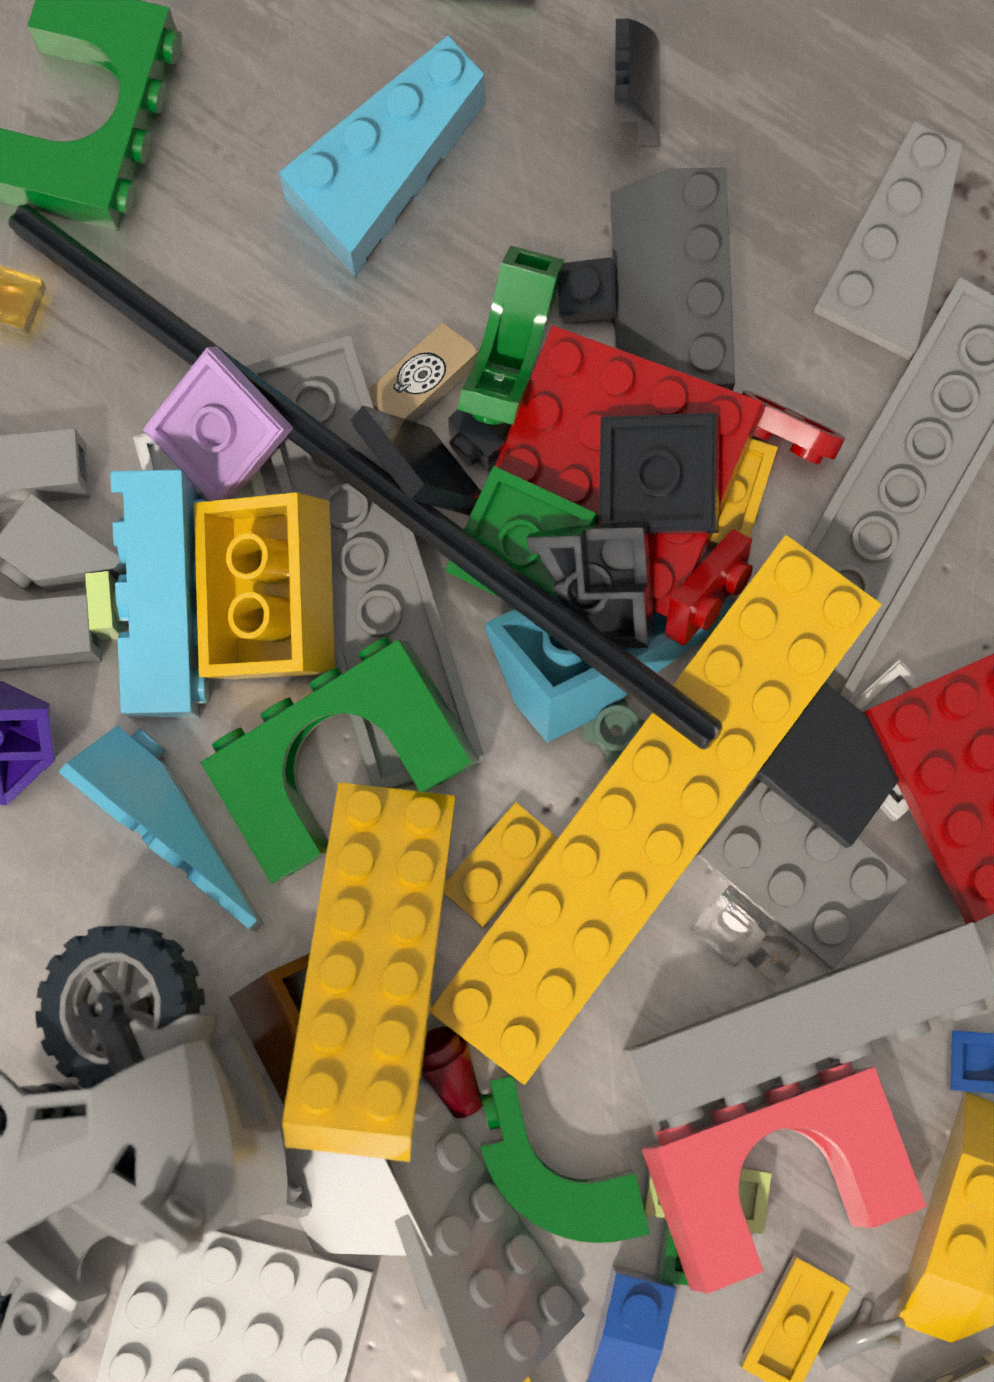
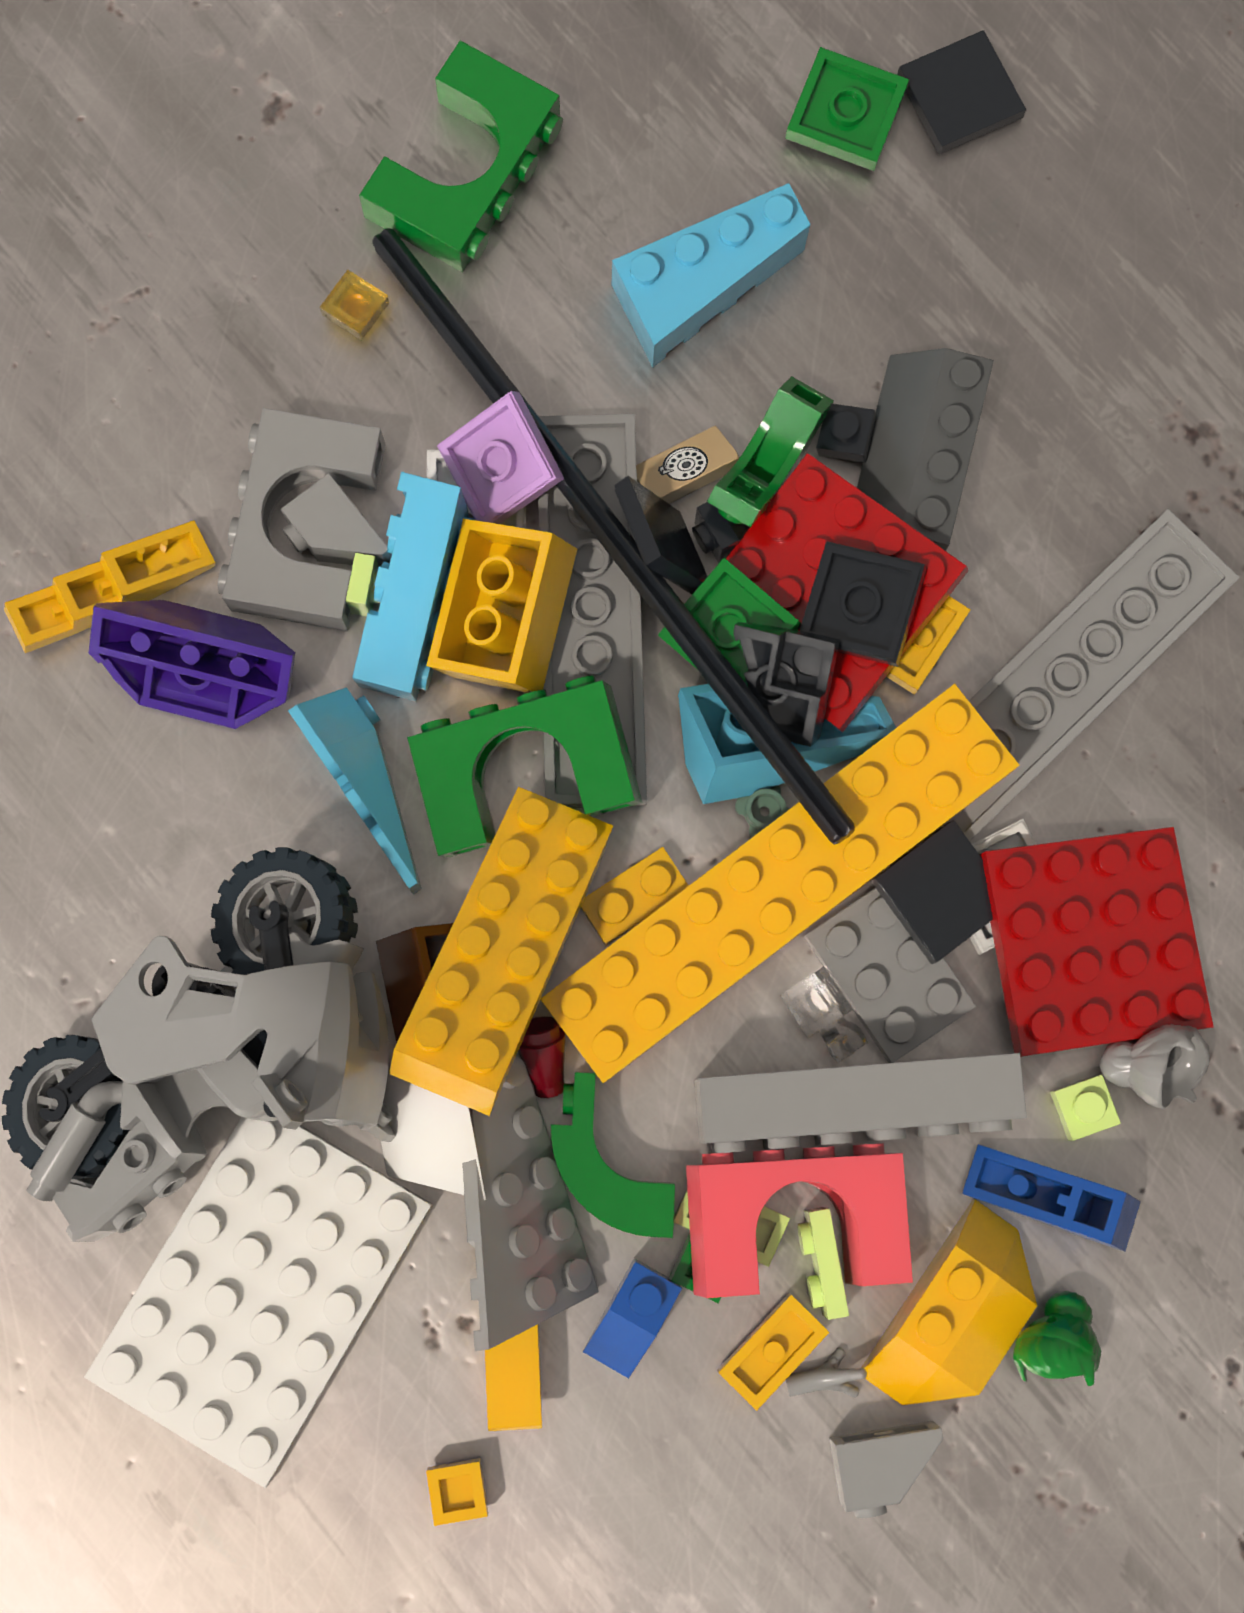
camera: 10 degrees right, 0 degrees up
black slope [615,18,660,146] -> none
red plate [665,529,753,646] -> none
plate [742,390,845,465] -> none
light grey wing [813,120,963,361] -> none
none -> yellowish green plate [797,1207,849,1320]

